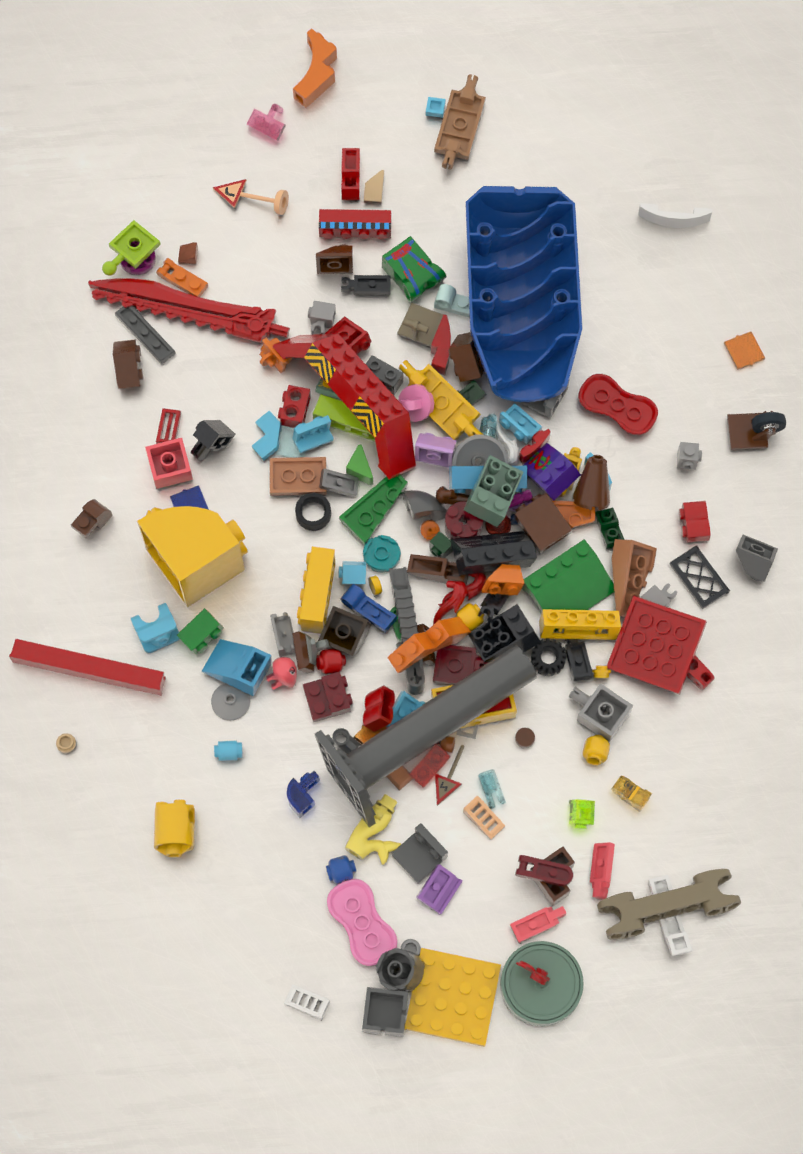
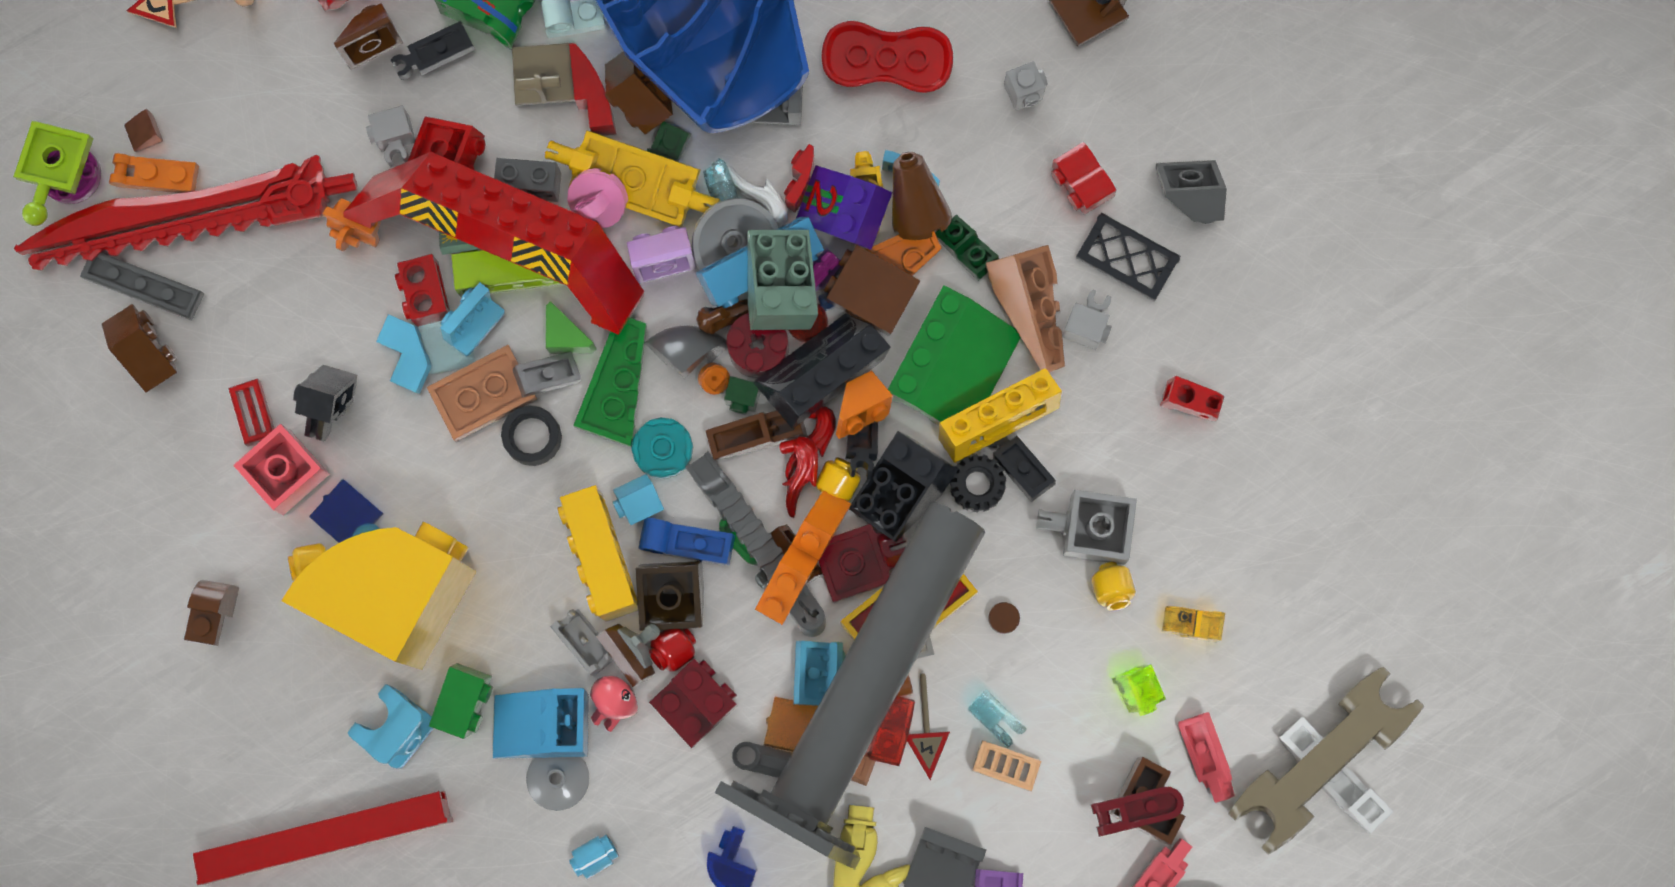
camera: 25 degrees left, 10 degrees up
red brick [363,685,395,732] -> none
yellow tile [368,575,382,596] -> none
medium azure bracket [499,403,542,444] -> none
yellow plate [592,665,611,678] -> none
red plate [607,596,707,695] -> none

